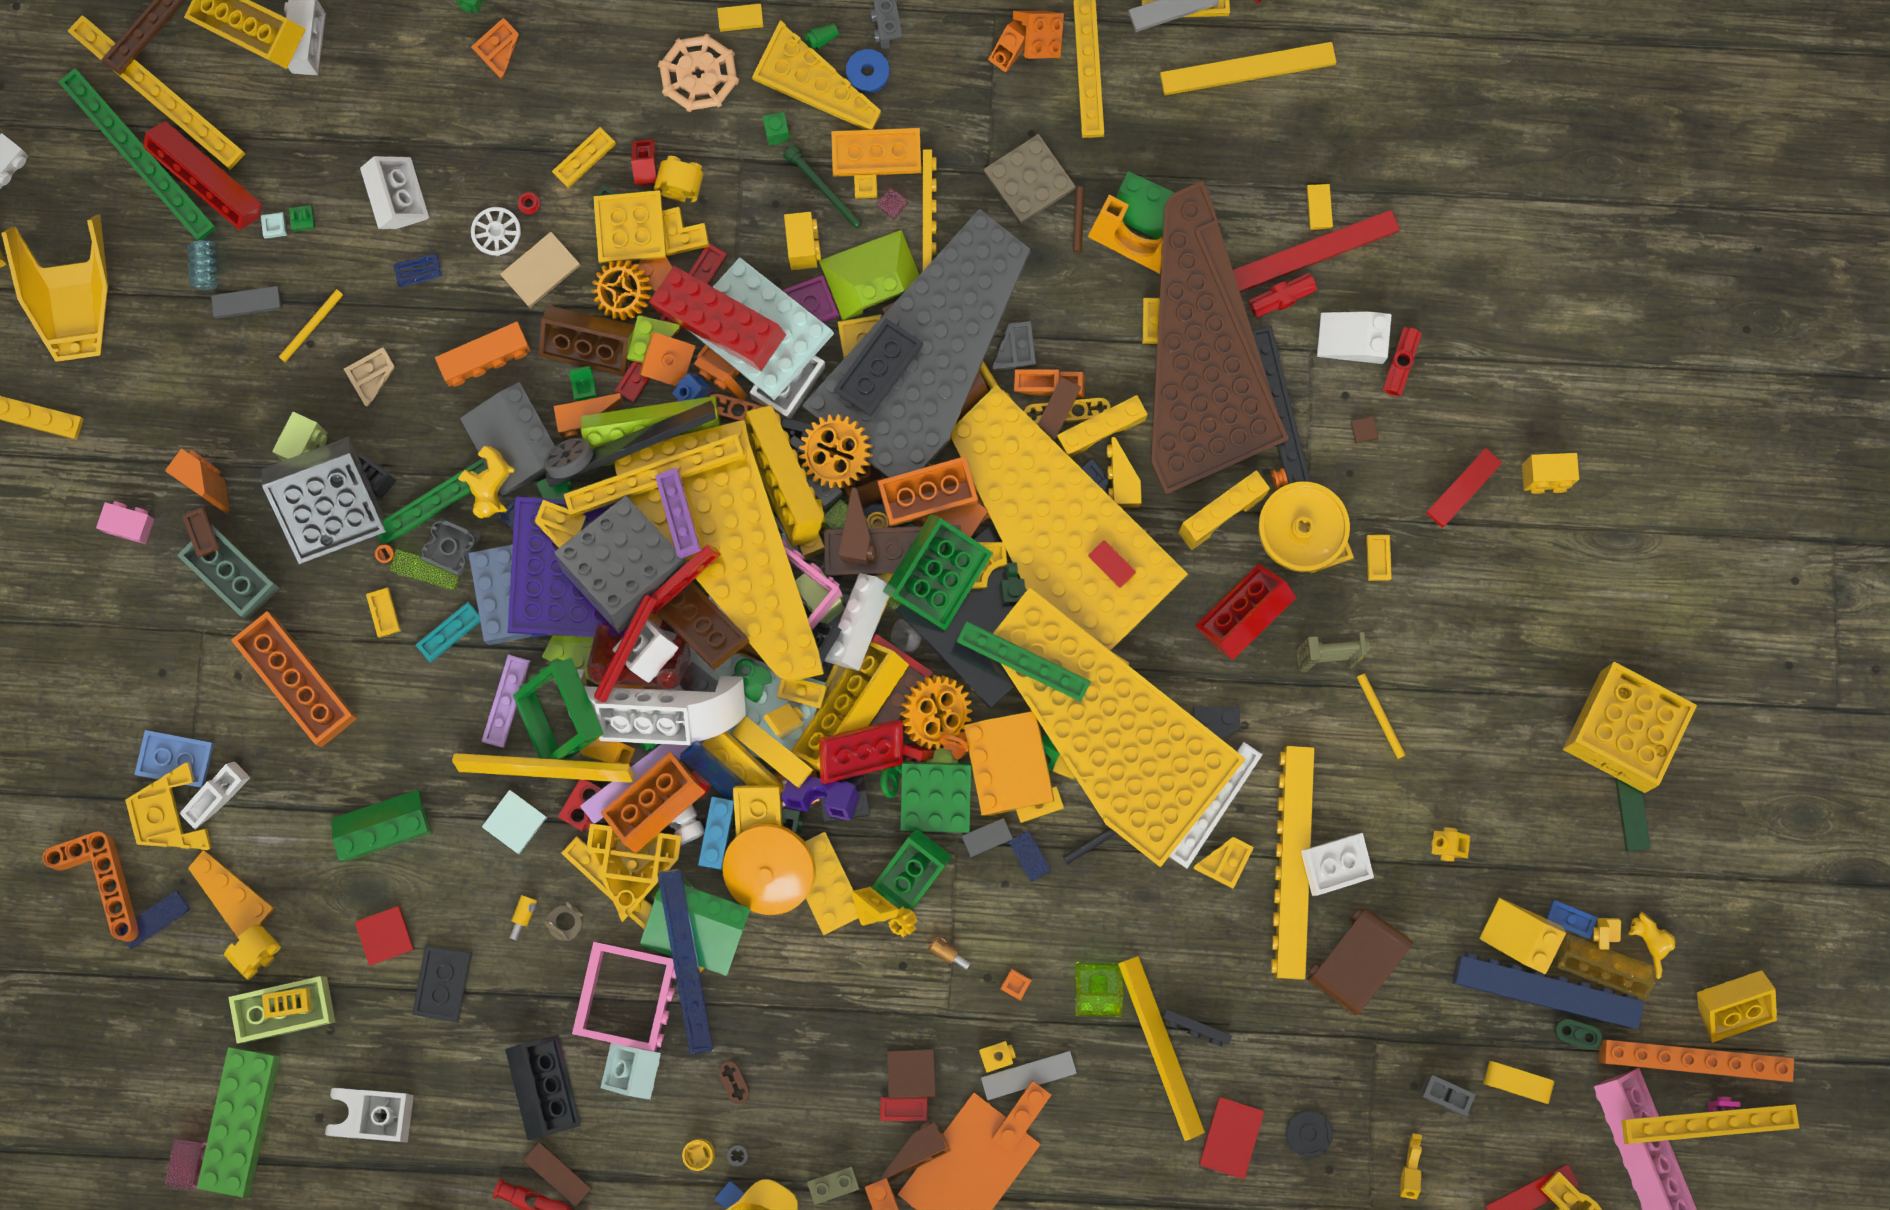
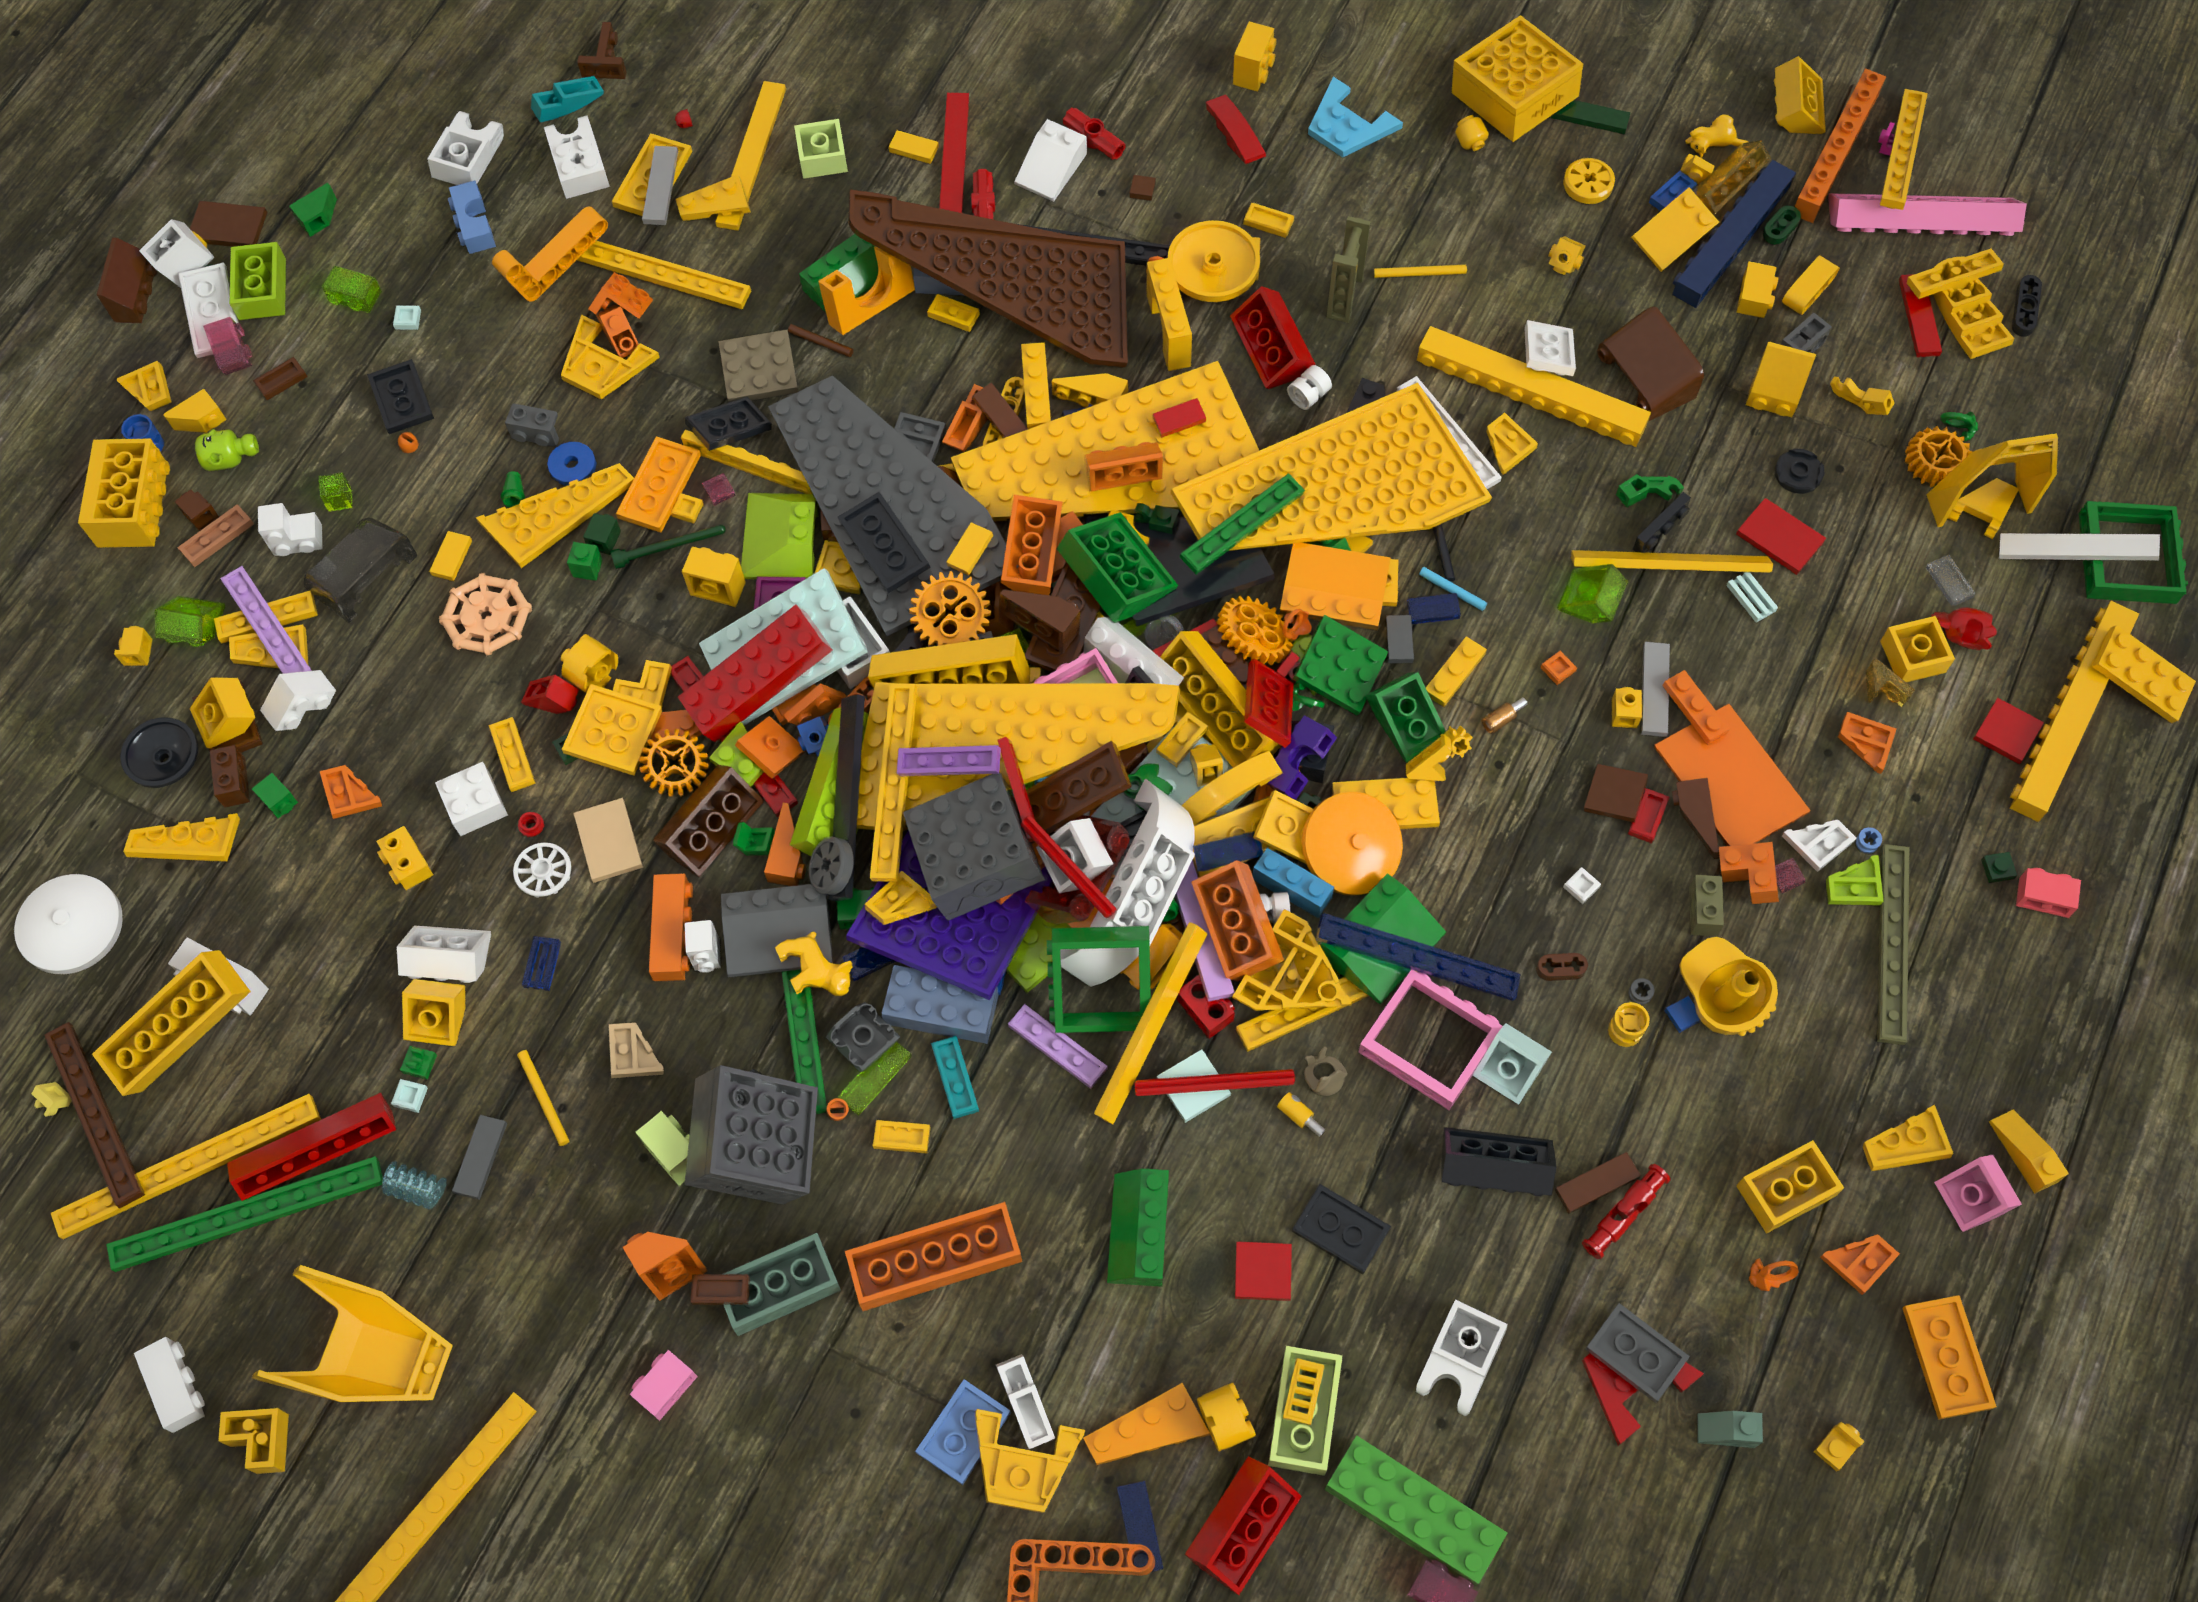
camera: 65 degrees left, 15 degrees down
none -> yellow brick [376,826,434,890]
none -> yellow slope [402,979,465,1046]
none -> white brick [435,762,508,836]
none -> yellow wing [561,315,660,399]
none -> dark green brick [583,513,621,555]
none -> yellow wing [676,175,751,221]
none -> black tile [685,397,772,451]
none -> white brick [685,920,721,972]
none -> yellowish green brick [794,119,848,179]
none -> yellow tile [946,522,993,576]
none -> orange slope [1085,442,1163,491]
none -> red axle [1135,1069,1295,1096]
none -> red slope [1184,1456,1302,1595]
none -> white wheel [1287,365,1332,410]
none -> medium azure wing [1308,77,1403,157]
none -> medium azure bar [1419,567,1487,611]
none -> yellow plate [1426,636,1487,707]
none -> yellow head [1455,115,1489,151]
none -> yellow wheel [1563,158,1615,204]
none -> white tile [1563,867,1601,904]
none -> green piece [1616,474,1684,507]
none -> light aqua tile [1726,572,1778,622]
none -> yellow brick [1736,261,1778,318]
none -> yellow slope [1746,342,1816,418]

